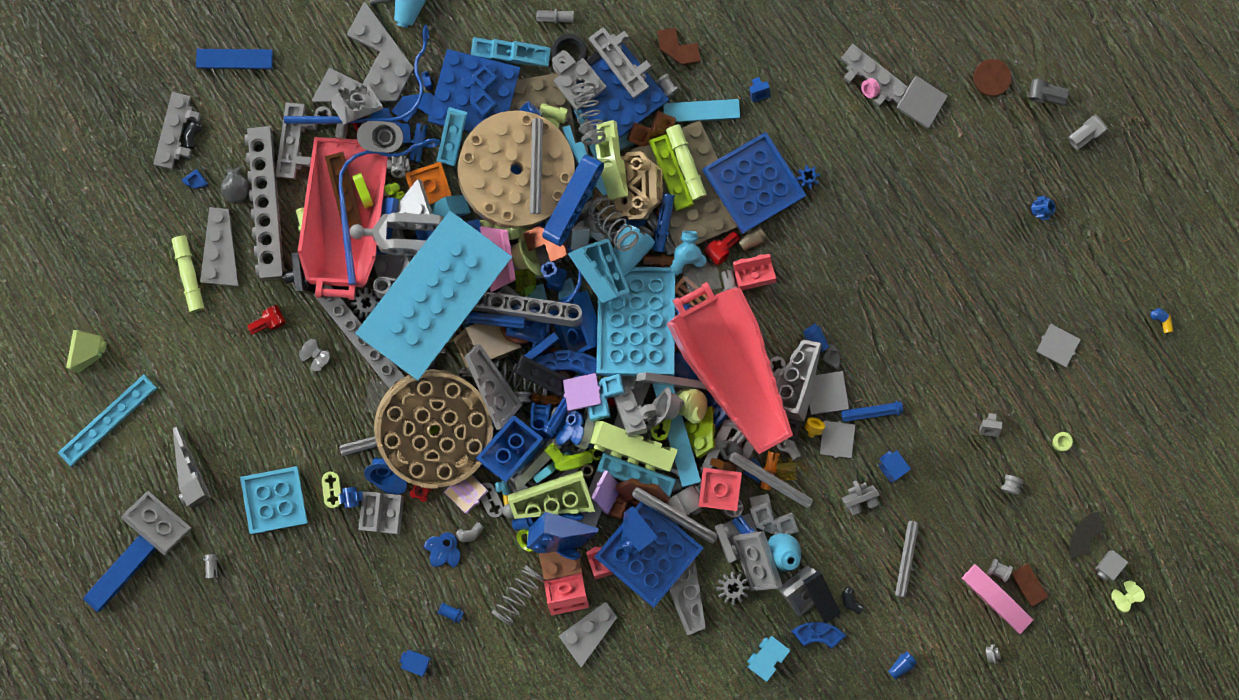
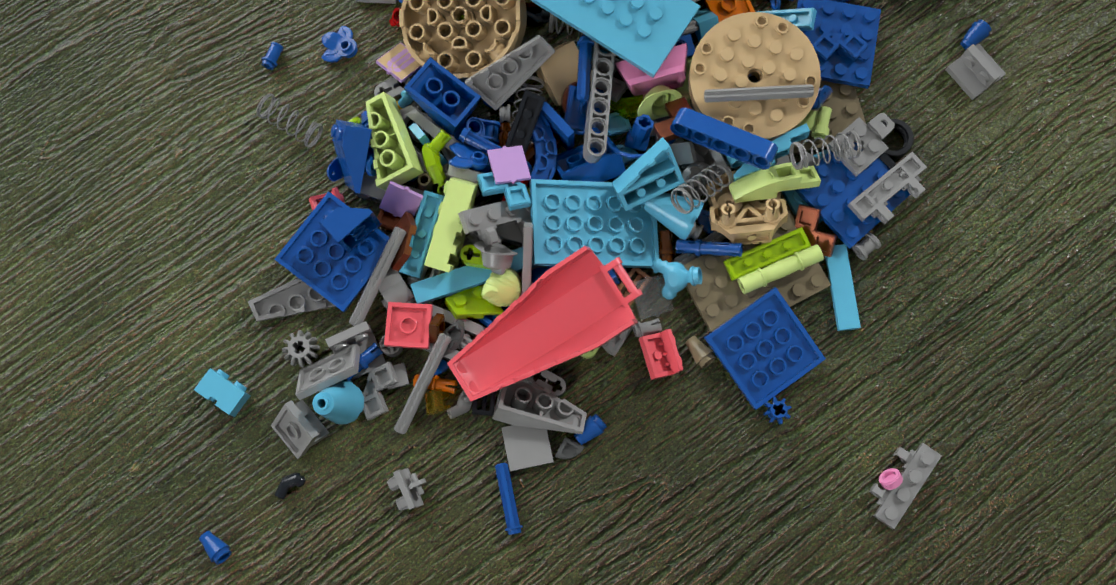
camera: 85 degrees right, 5 degrees down
blue brick [399,650,431,677] -> none
light grey arm [456,522,485,543] -> none
medium azure slope [471,37,551,67] -> none
light grey axle [536,9,574,24] -> none
nougat wing [539,552,582,581] -> none
coral bracket [544,573,589,616] -> none
light grey wing [559,602,617,667] -> none
copper tile [657,28,701,65] -> none
red axle [704,232,740,265] -> none
blue tile [749,77,771,103] -> none
blue tile [791,622,846,648] -> none
black tile [803,570,841,623] -> none
yellow tile [804,417,825,438] -> none
light grey piece [820,421,855,458] -> none
blue brick [877,450,911,483] -> none
light grey axle [895,521,919,597] -> none
light grey tile [896,76,947,129] -> none

